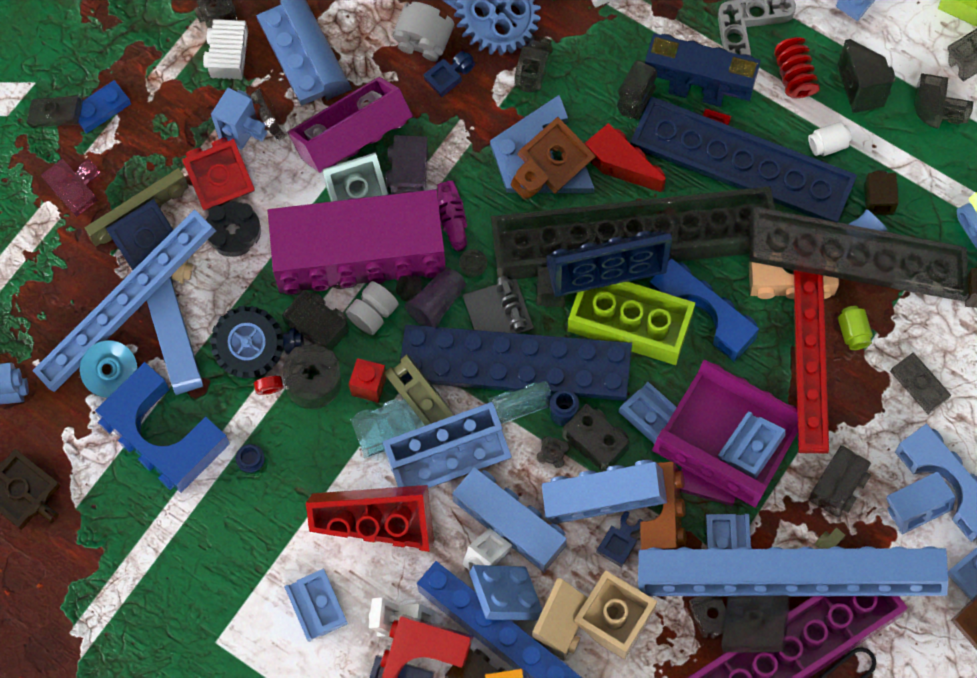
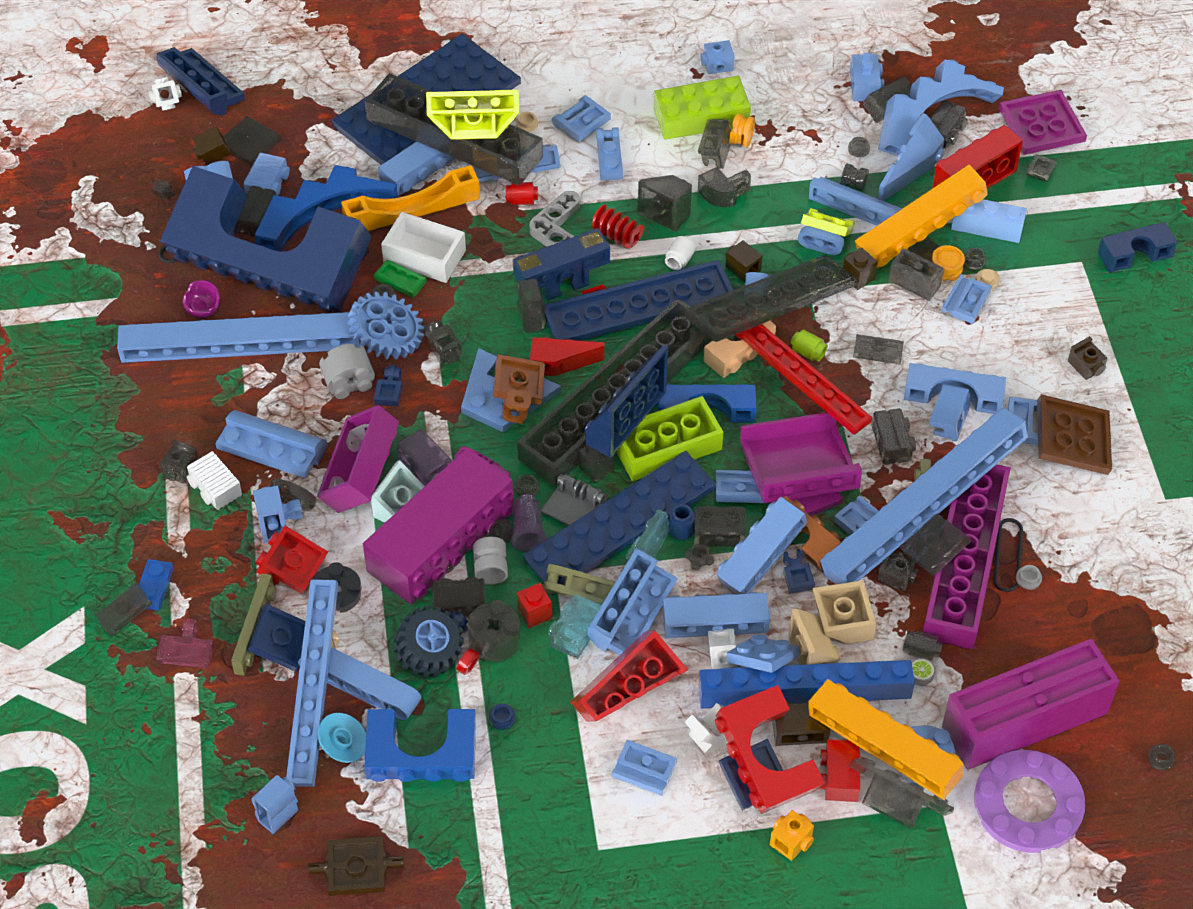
camera: 45 degrees left, 15 degrees down
medium blue plate [718,411,786,480] -> none

